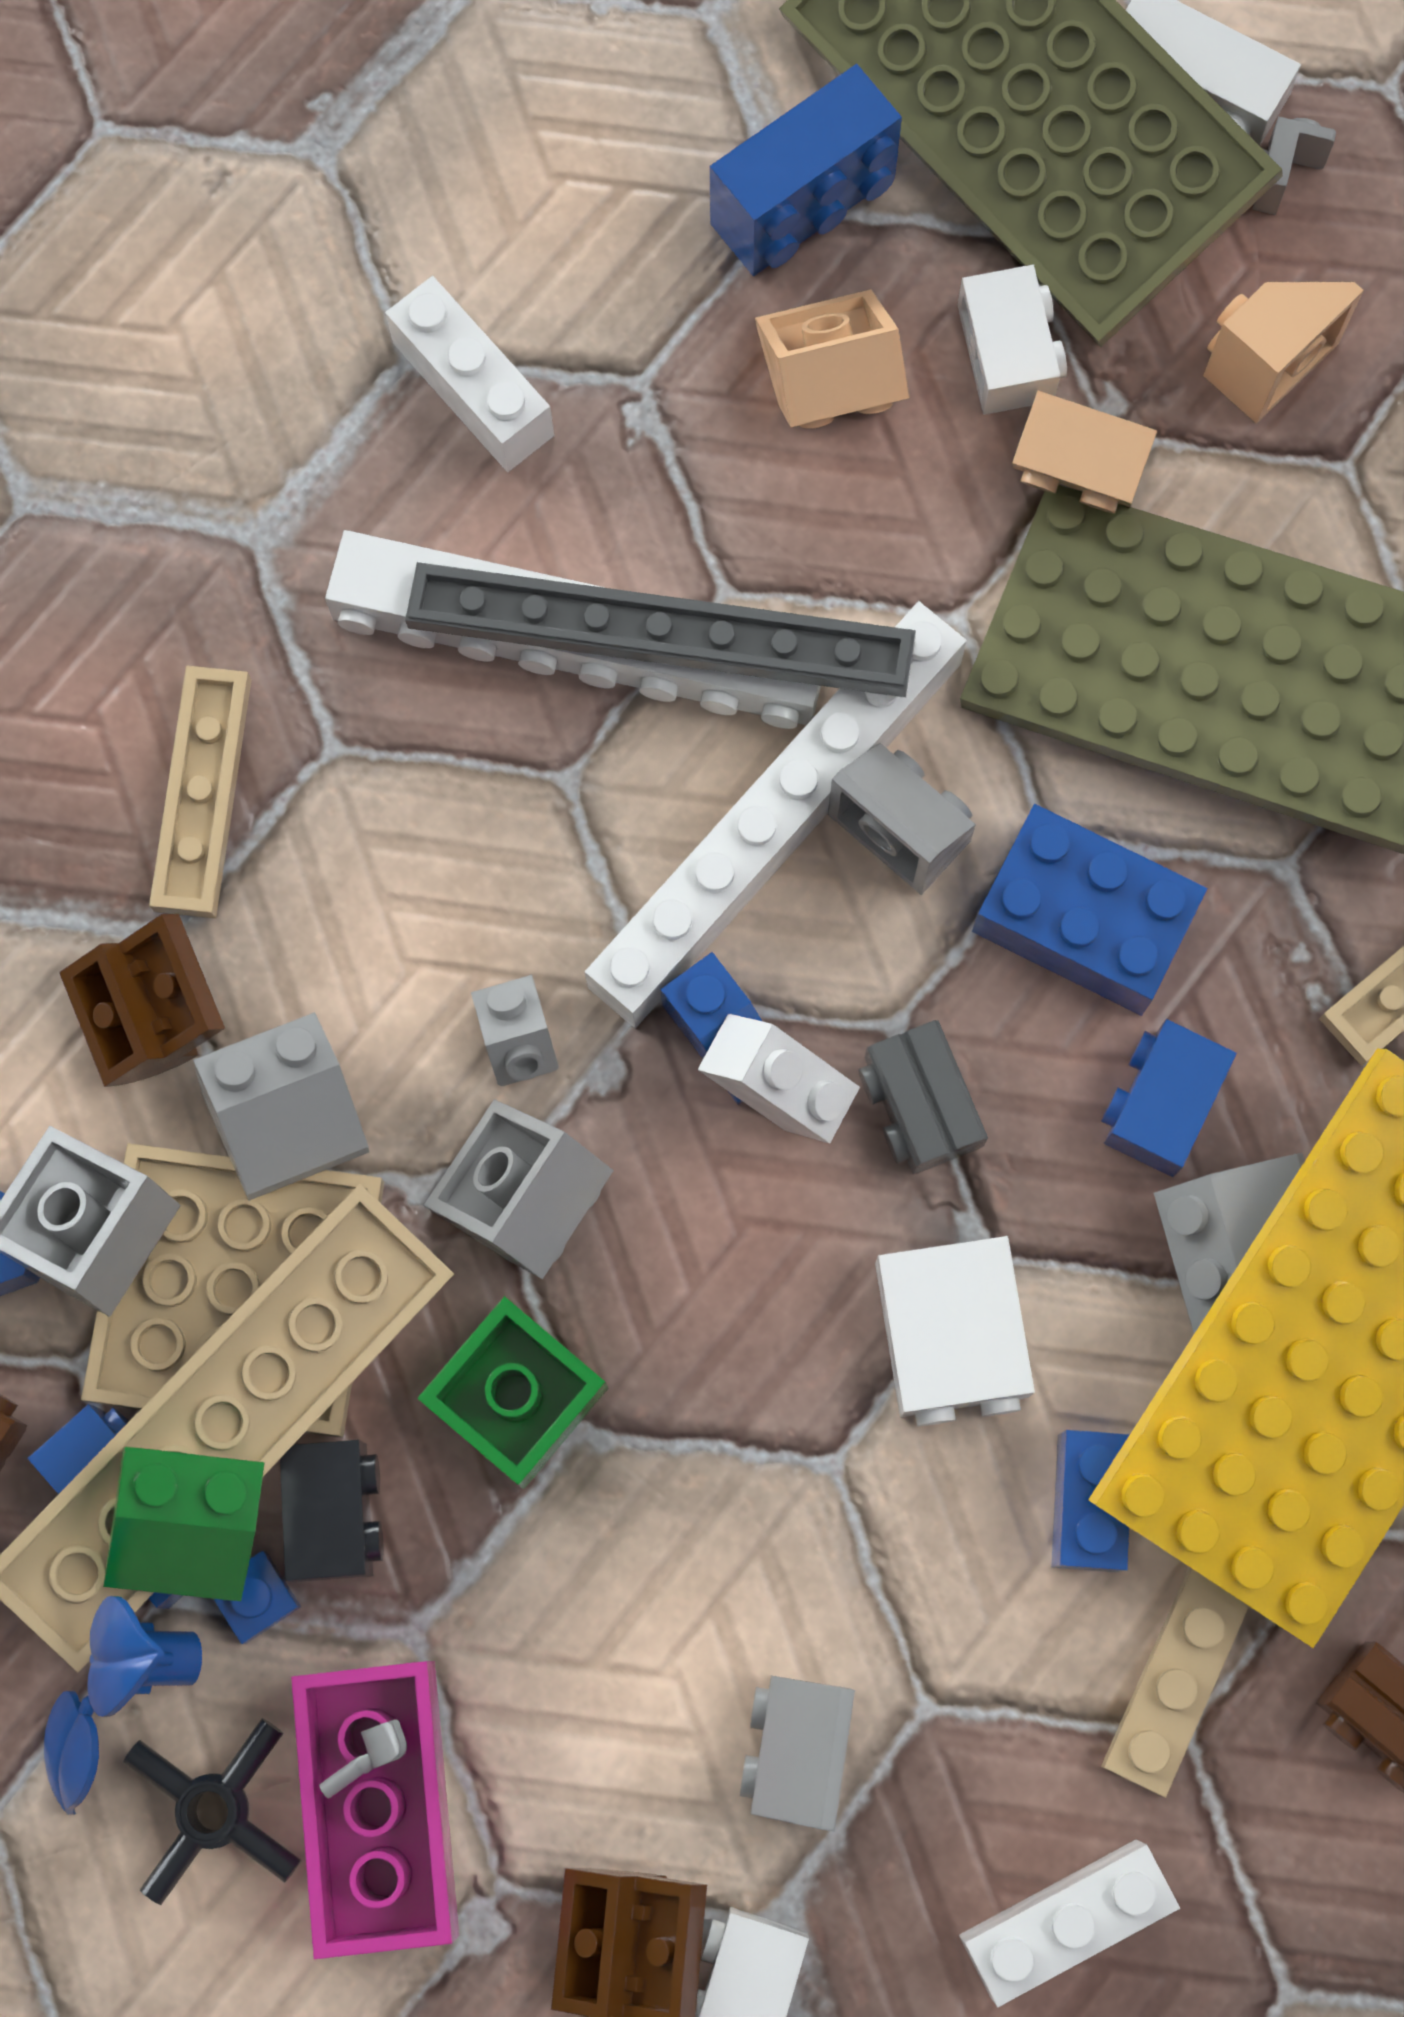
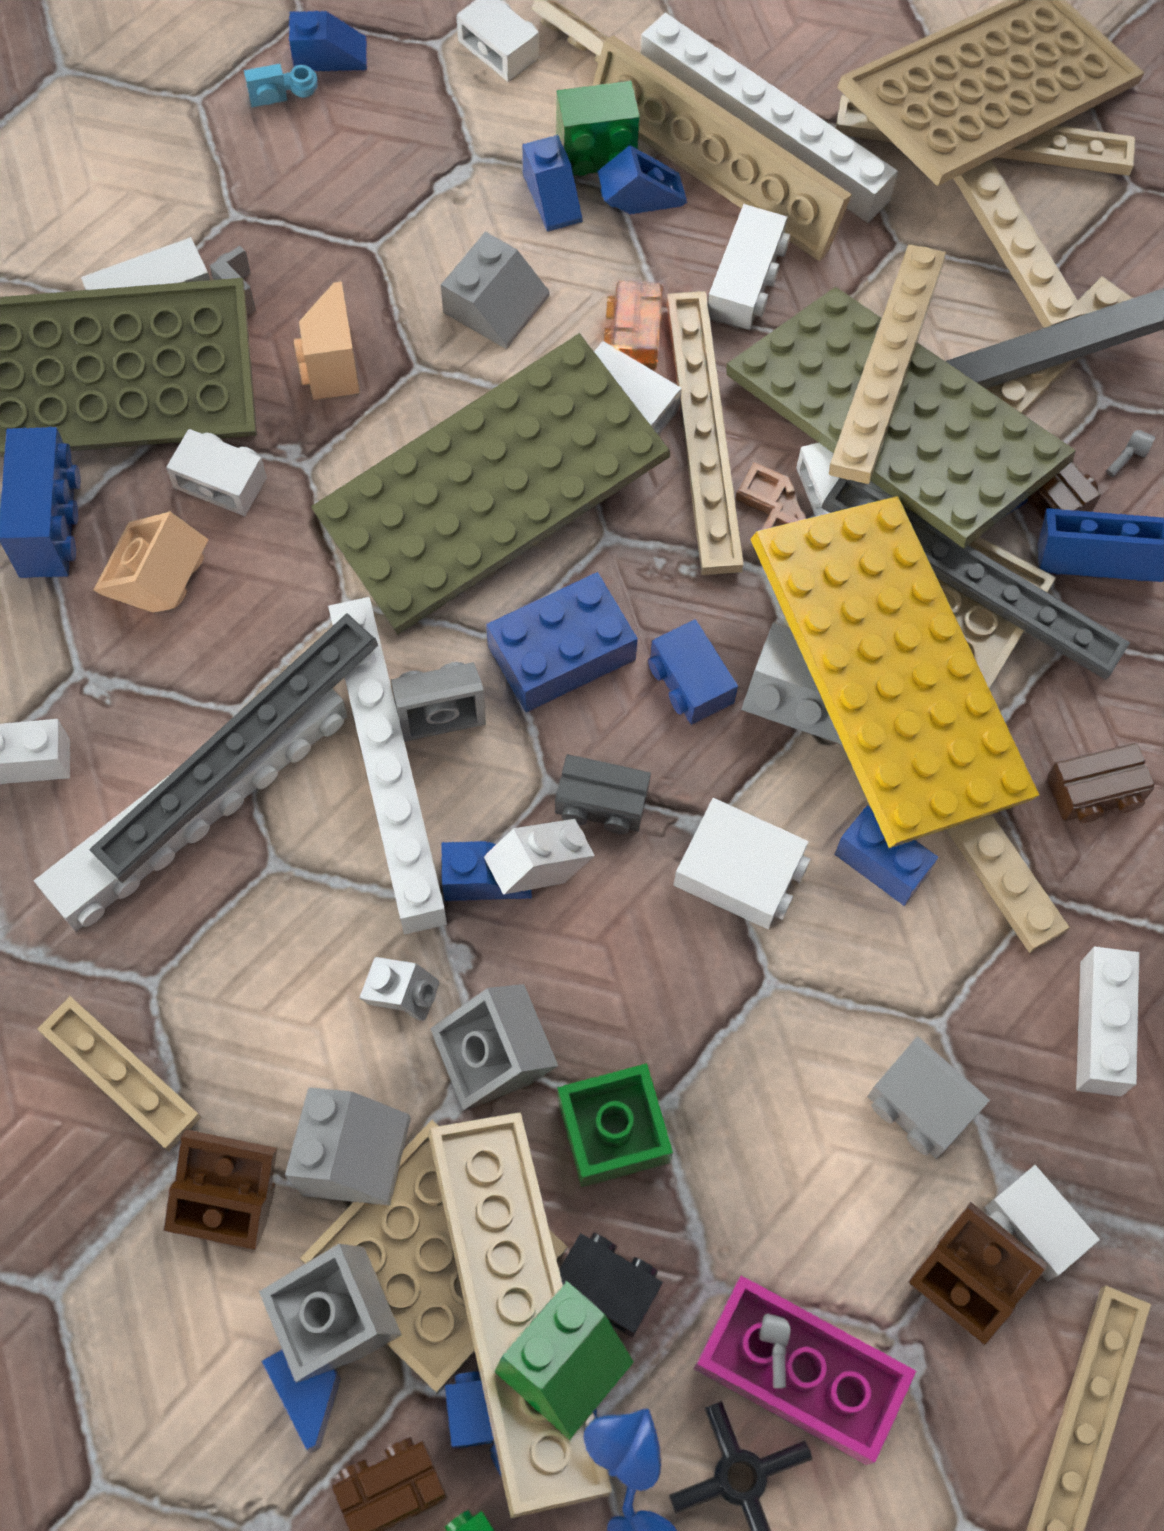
camera: 60 degrees left, 10 degrees down
blue plate [214,1551,301,1644] -> none
light nougat slope [1012,390,1157,514] -> none

